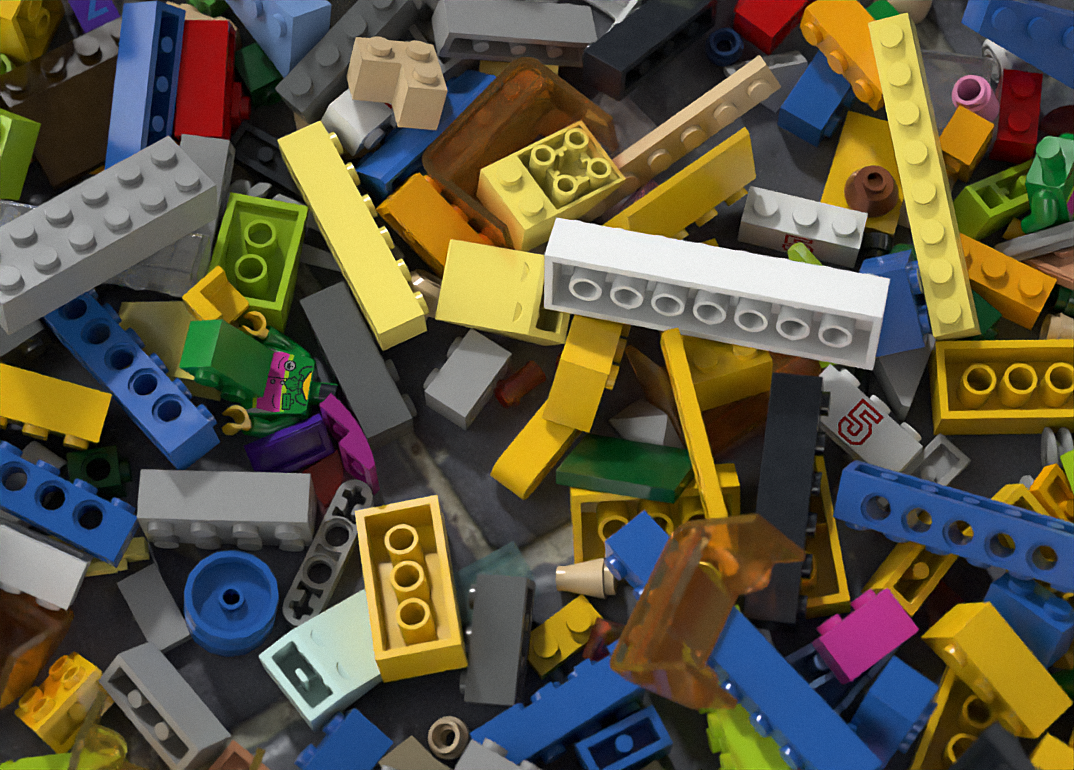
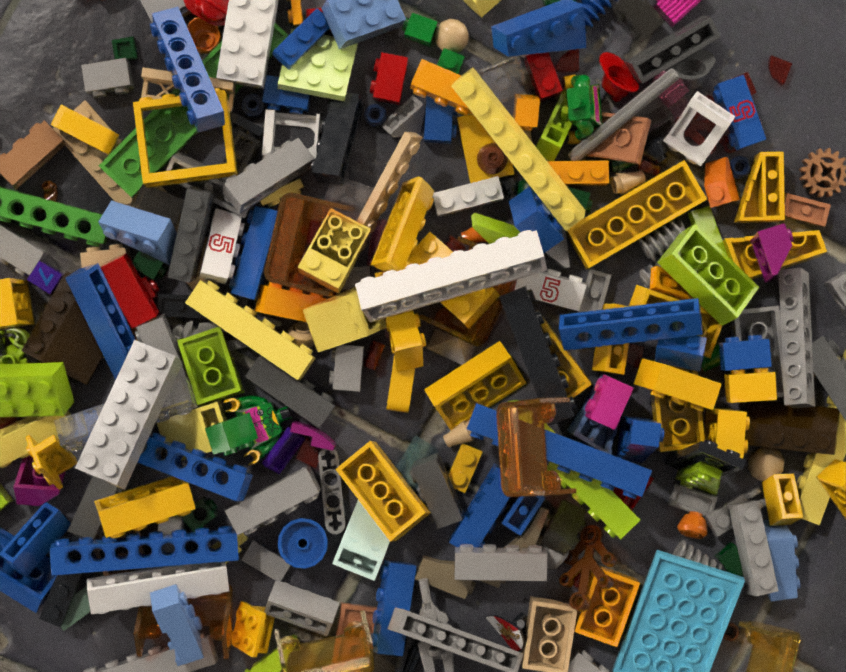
camera: 30 degrees left, 20 degrees up
yellow panel [182,265,249,324] -> none
tan brick [346,37,448,130] -> none
tan plate [428,716,470,760] -> none
dark green tile [556,433,695,504] -> none
clear red tile [582,617,638,662] -> none
yellow tile [660,327,742,582] -> none
bright pink brick [952,75,1000,122] -> none

